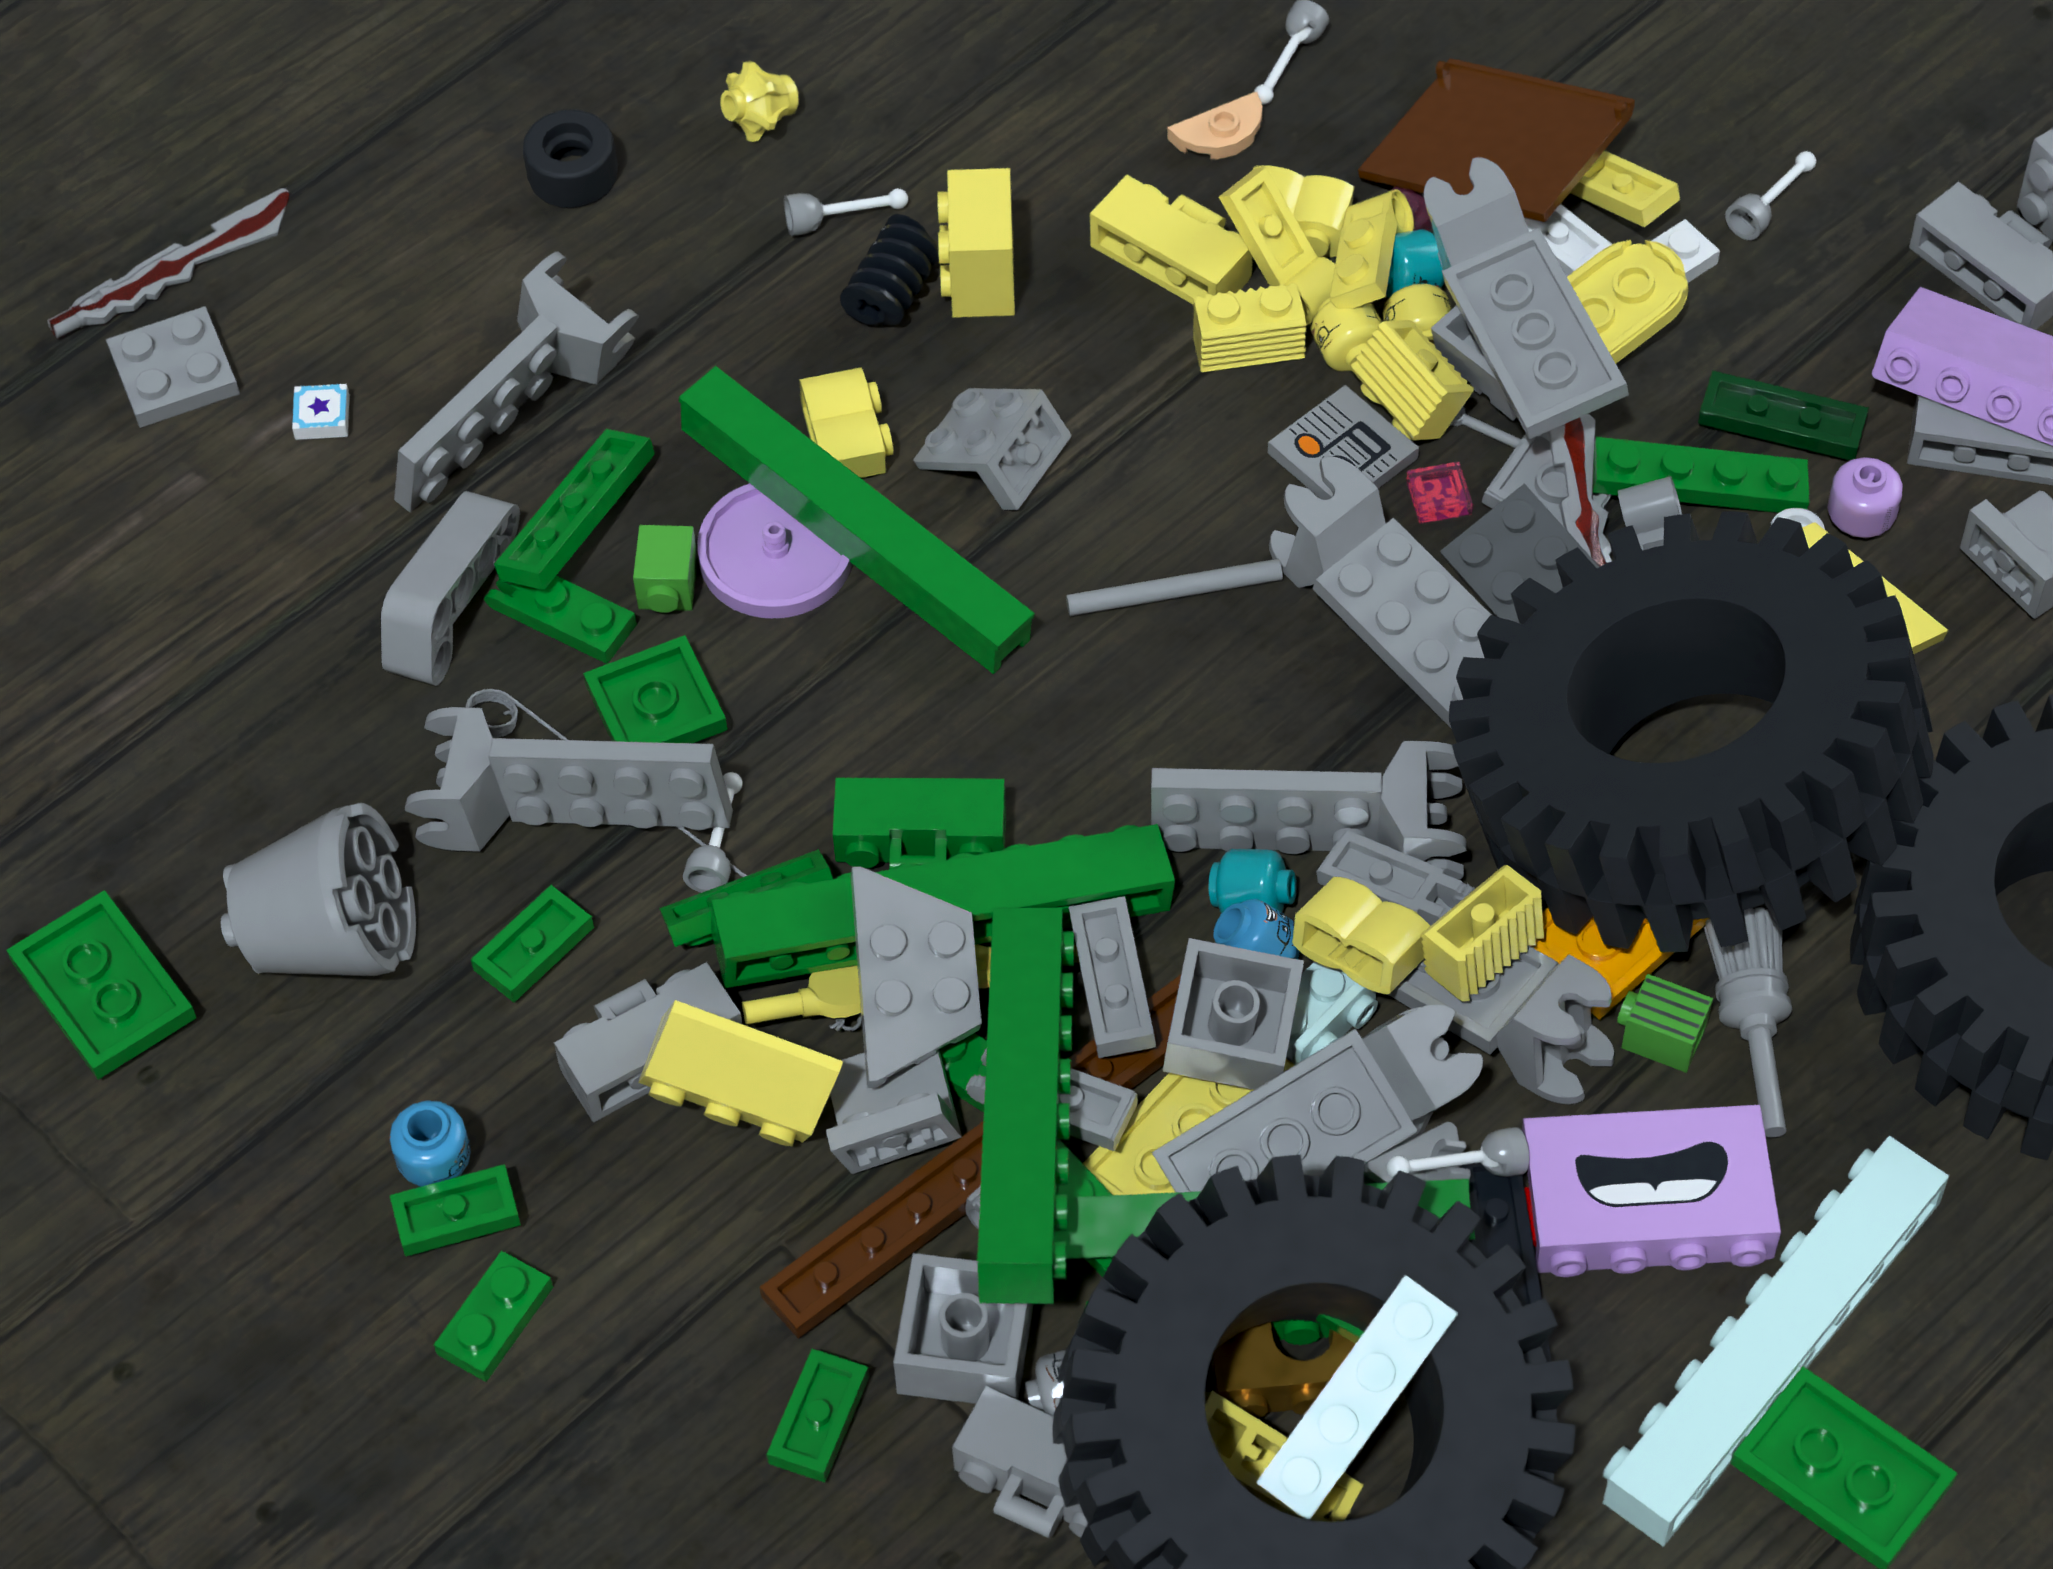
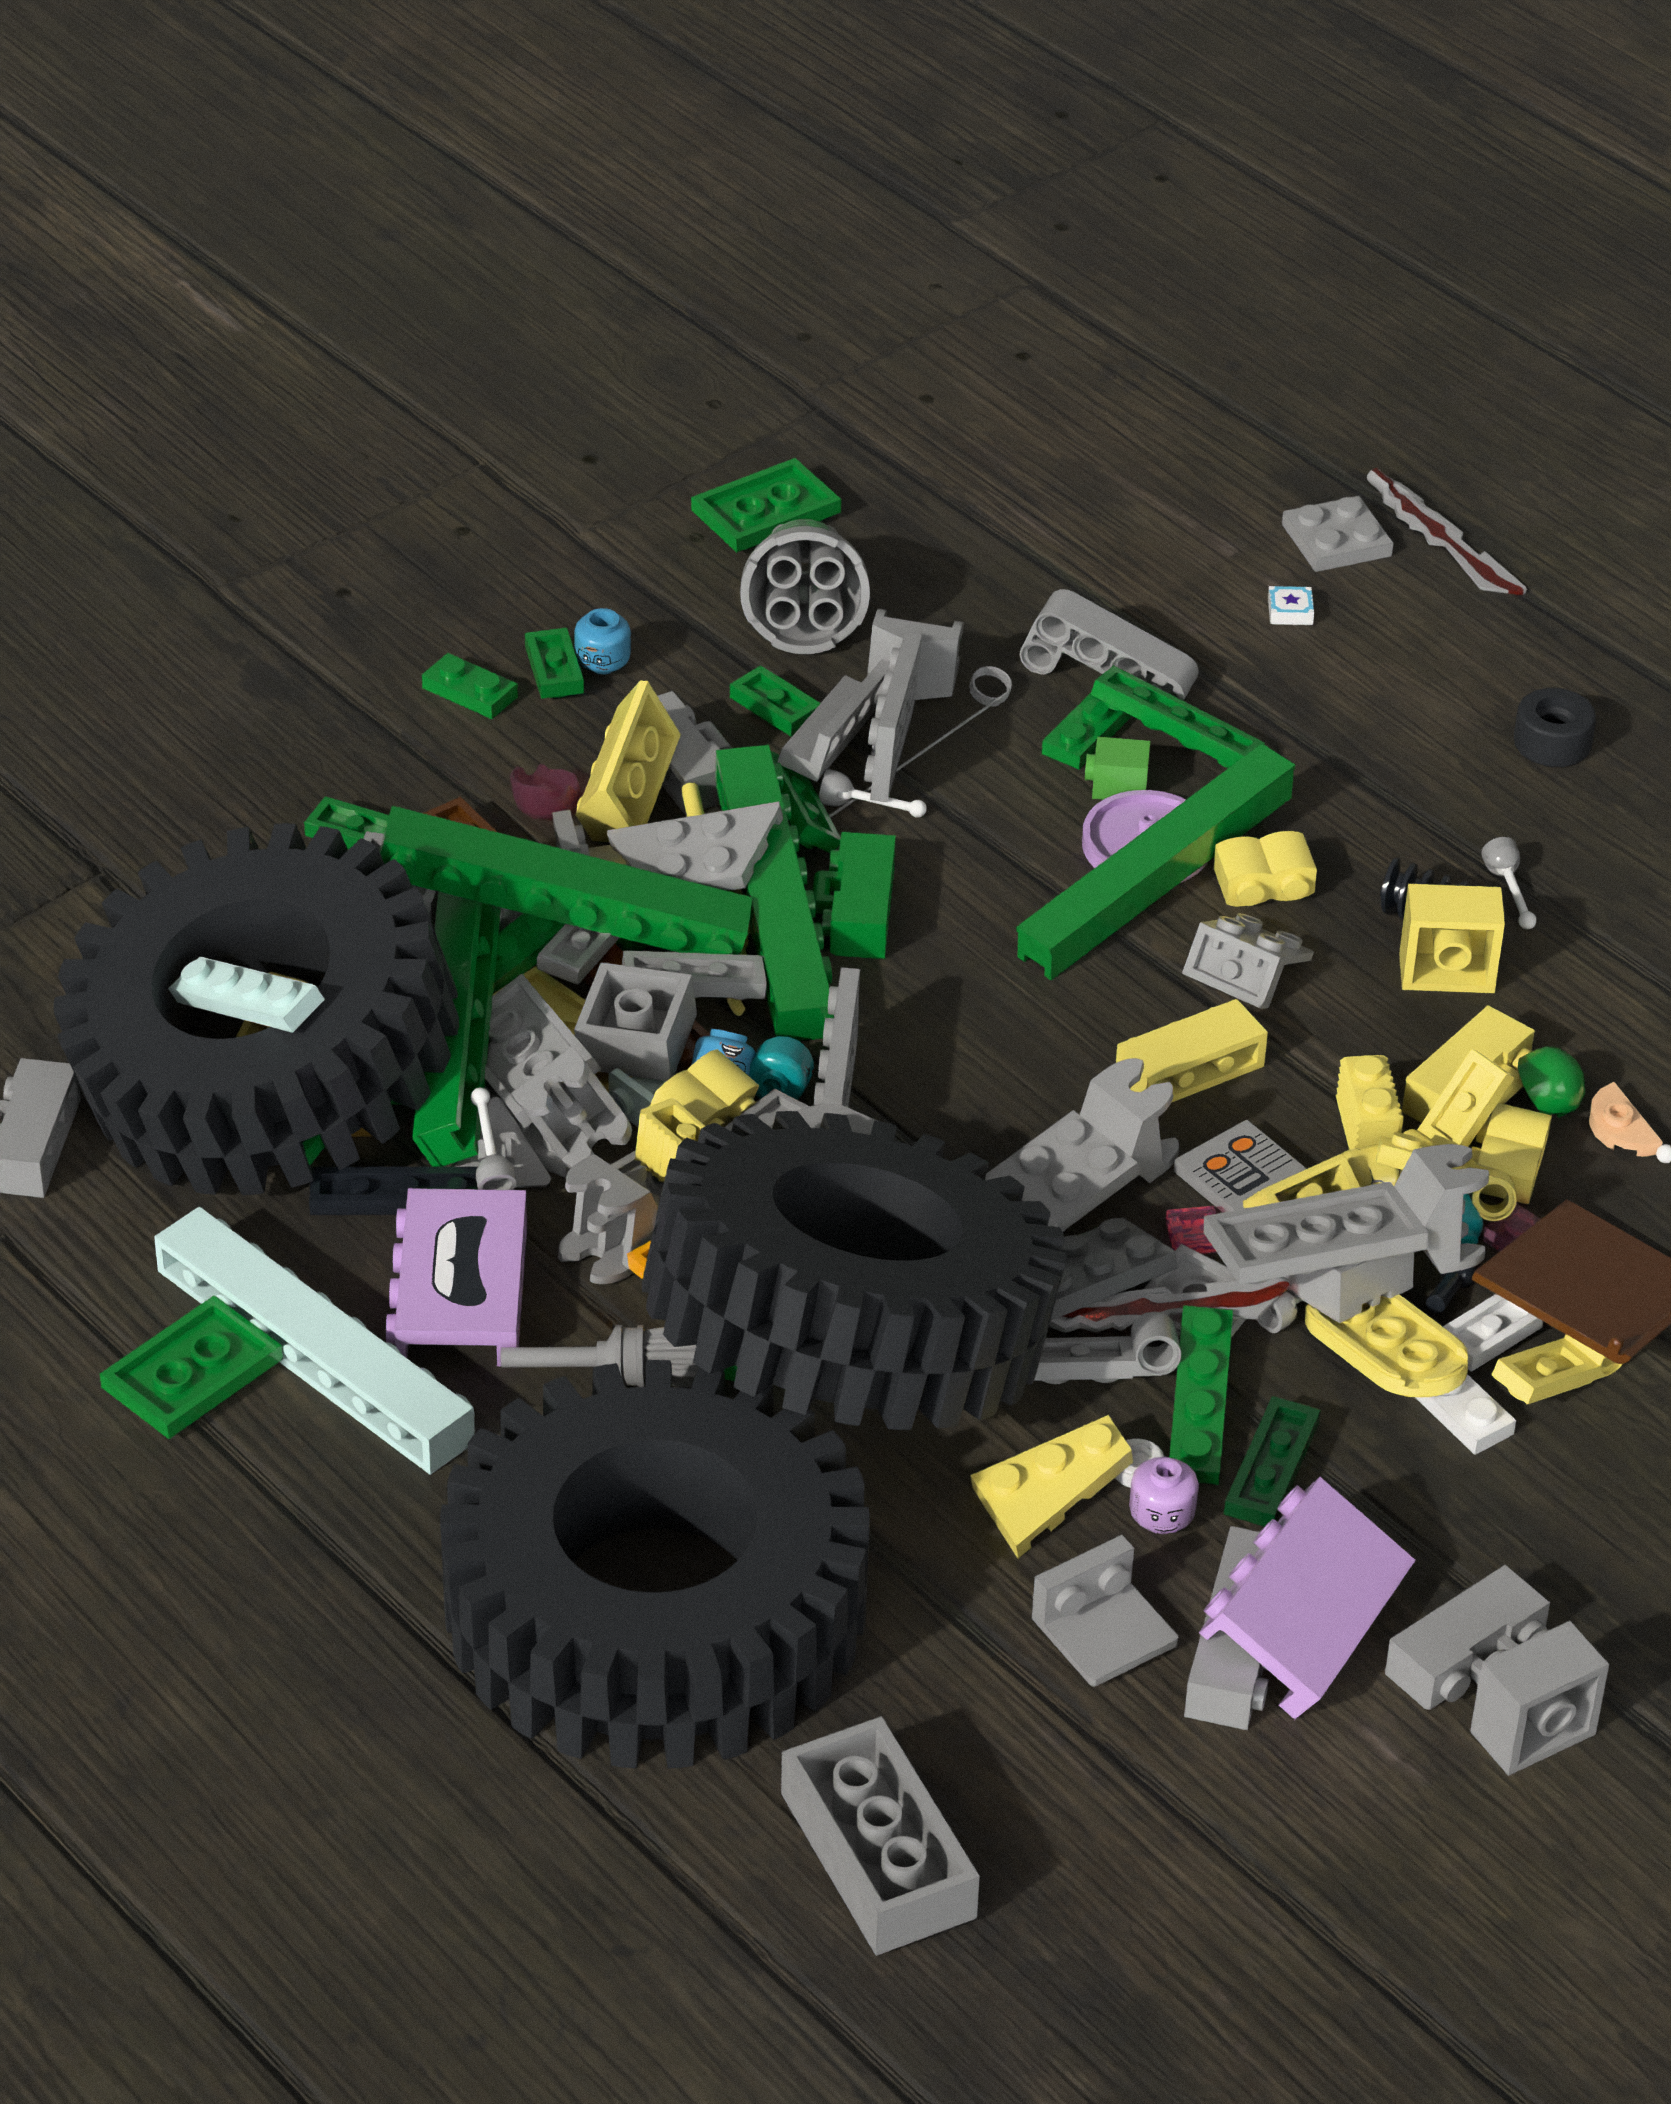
camera: 90 degrees right, 15 degrees down
light grey hinge [394,251,639,513] -> none
green plate [583,635,728,743] -> none
light yellow rock [720,61,798,142] -> none
light grey bar [1066,559,1283,616] -> none
bright green brick [1617,973,1713,1073] -> none
light grey hinge [1725,151,1816,240] -> none
none -> clear pink hair [509,764,581,820]
none -> light grey fence [778,659,890,781]
none -> light yellow brick [1116,999,1268,1103]
none -> green hair [1518,1046,1585,1118]

